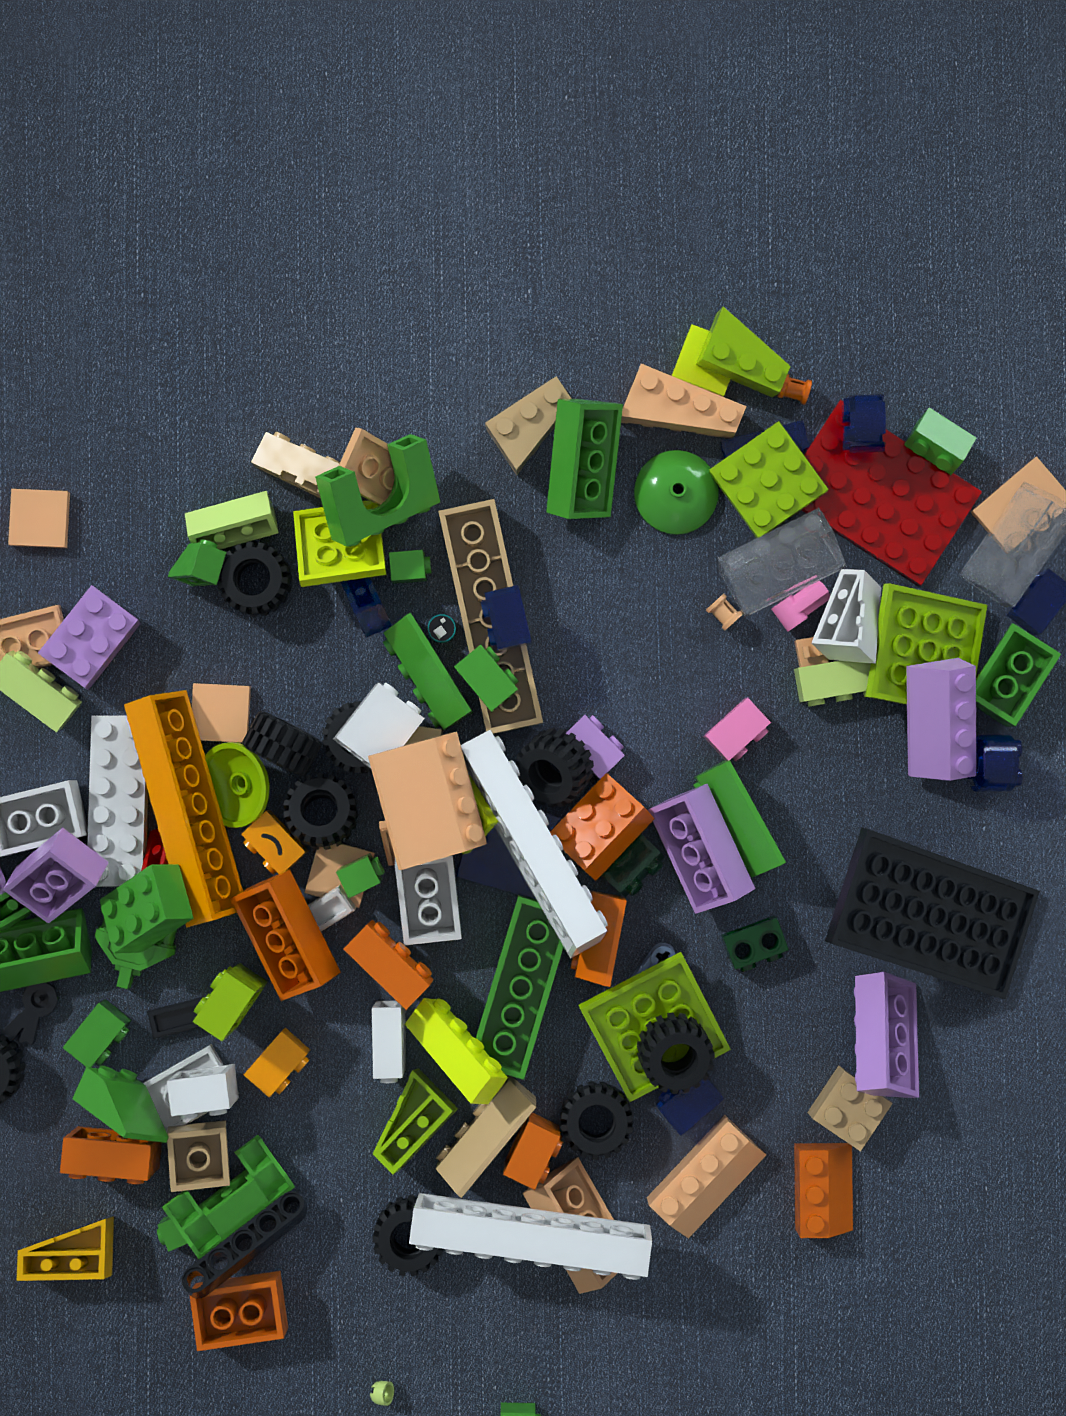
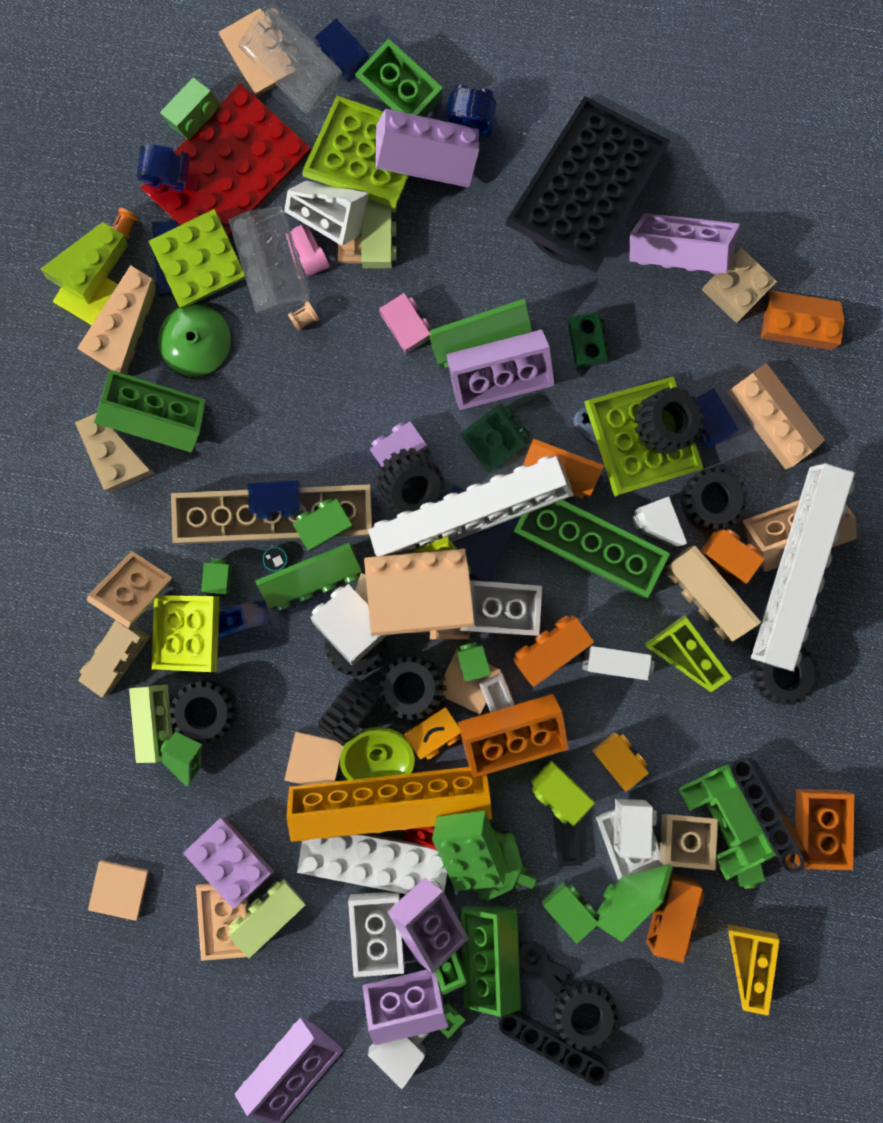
camera: 80 degrees left, 0 degrees up
bright green arch [315,434,440,547] -> none
neon yellow brick [405,998,508,1104] -> none
orange brick [550,773,655,881] -> none
none -> white slope [632,497,687,548]

